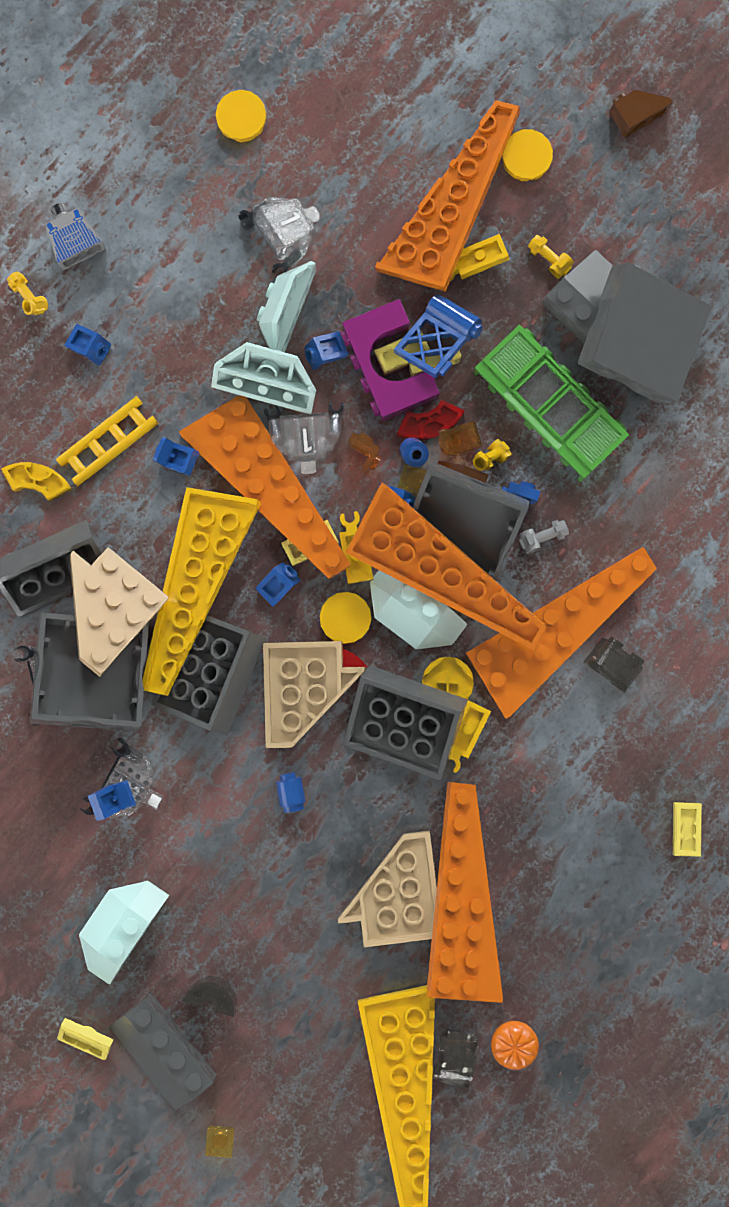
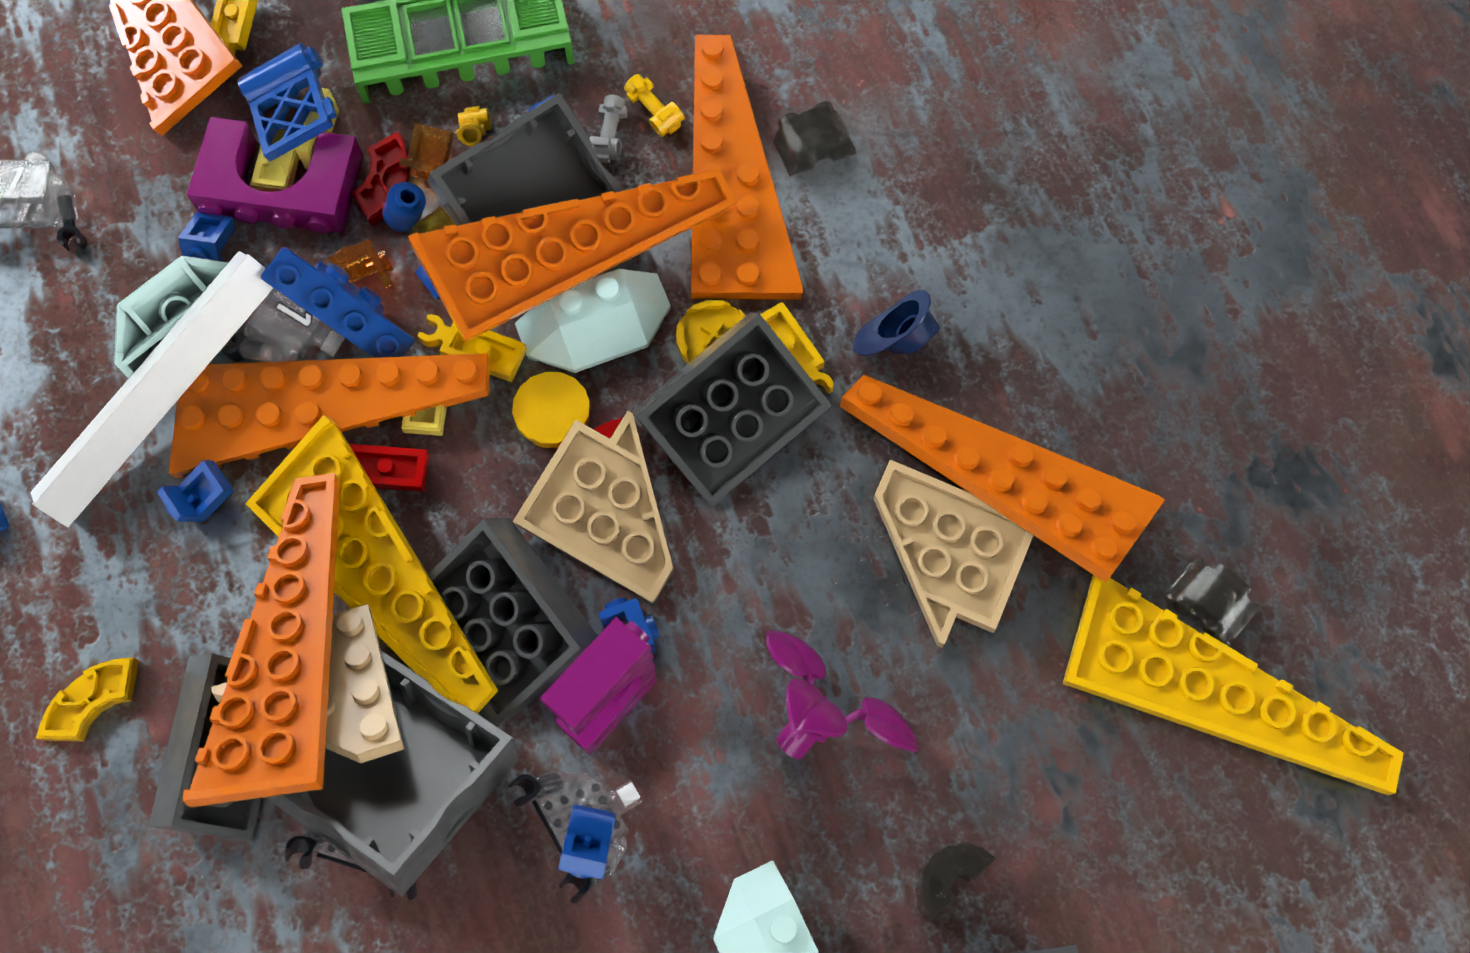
camera: 60 degrees left, 15 degrees down
yellow bar [56,396,159,487] -> none
blue bracket [255,562,301,607] -> none
light aqua wedge [257,261,316,353] -> none
blue brick [276,772,306,813] -> none
orange piece [491,1021,539,1070] -> none
light yellow plate [673,802,702,857] -> none
none -> white tile [30,251,273,528]
none -> orange wing [182,473,340,807]
none -> blue bracket [261,247,414,358]
none -> red plate [349,444,430,492]
none -> magenta arch [540,617,657,756]
none -> blue bracket [598,597,660,654]
none -> yellow bar [624,74,685,137]
none -> magenta plant [765,630,919,759]
none -> dark blue piece [853,290,940,356]

